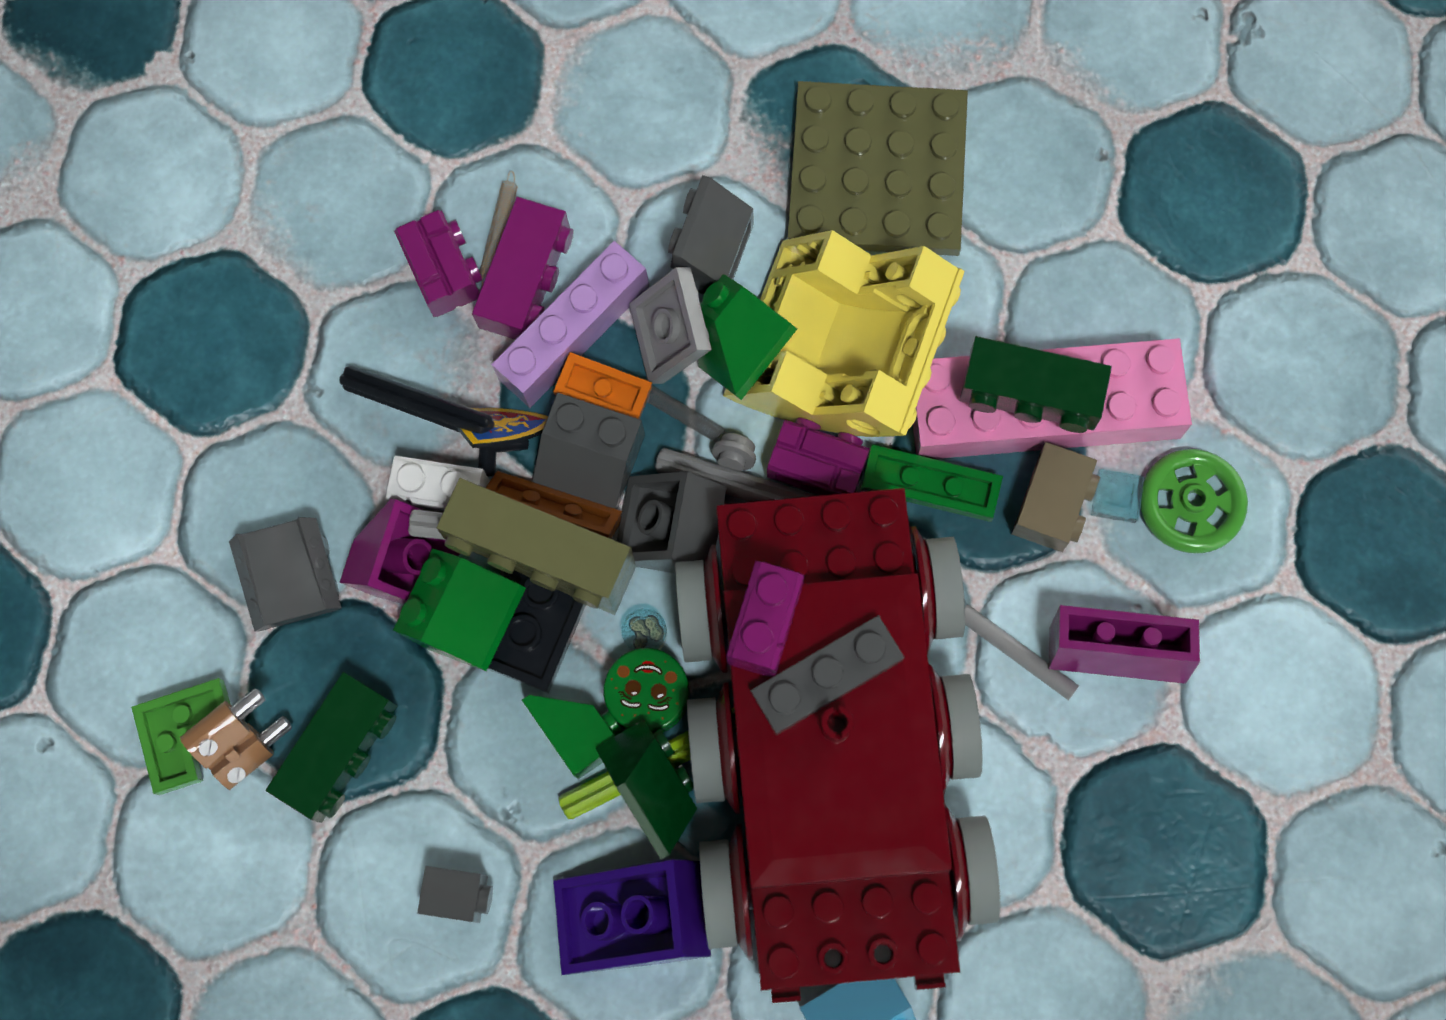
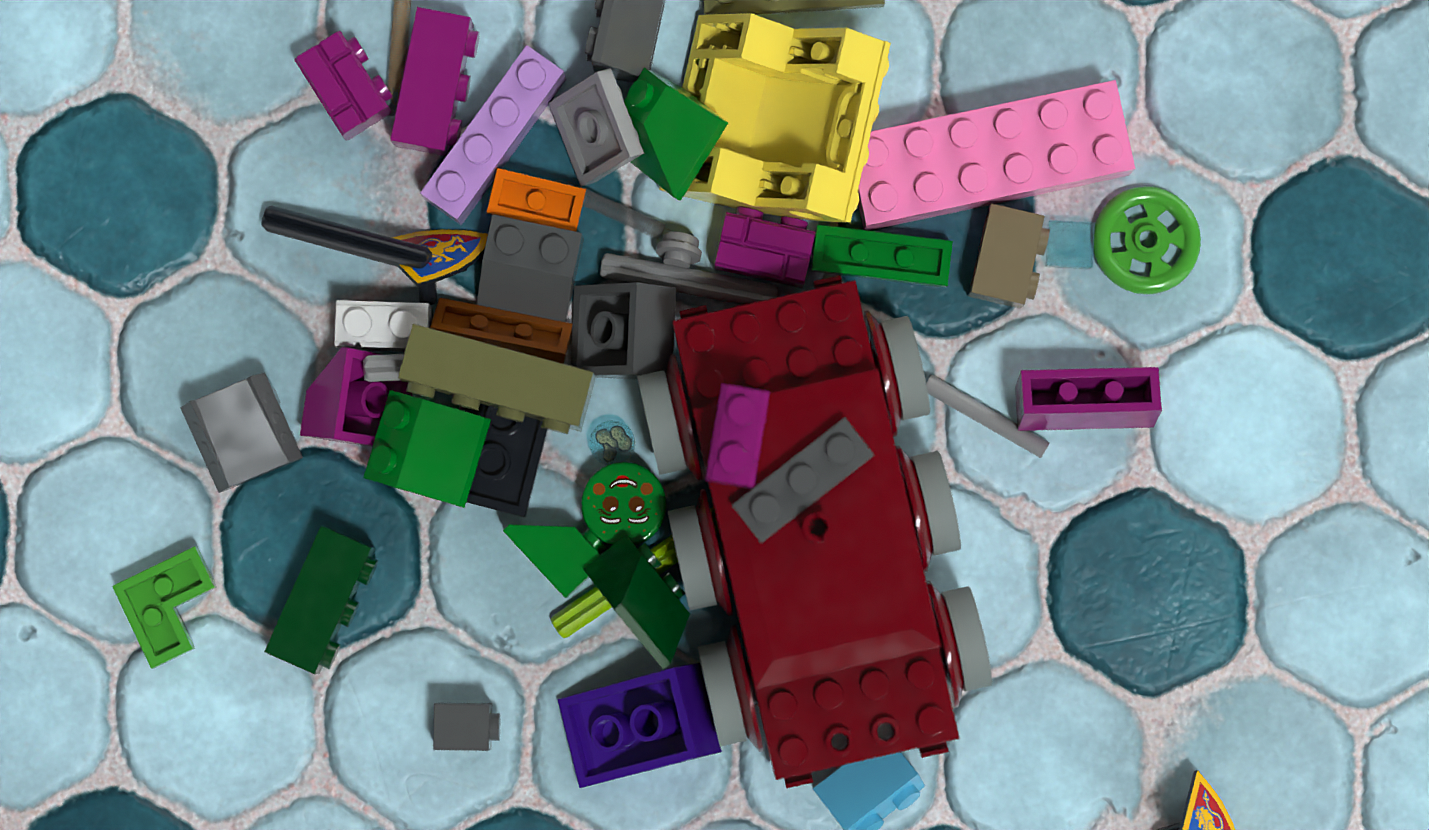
camera: 15 degrees left, 10 degrees up
medium nougat piece [180,689,292,790] -> none
dark green brick [959,336,1112,433] -> none

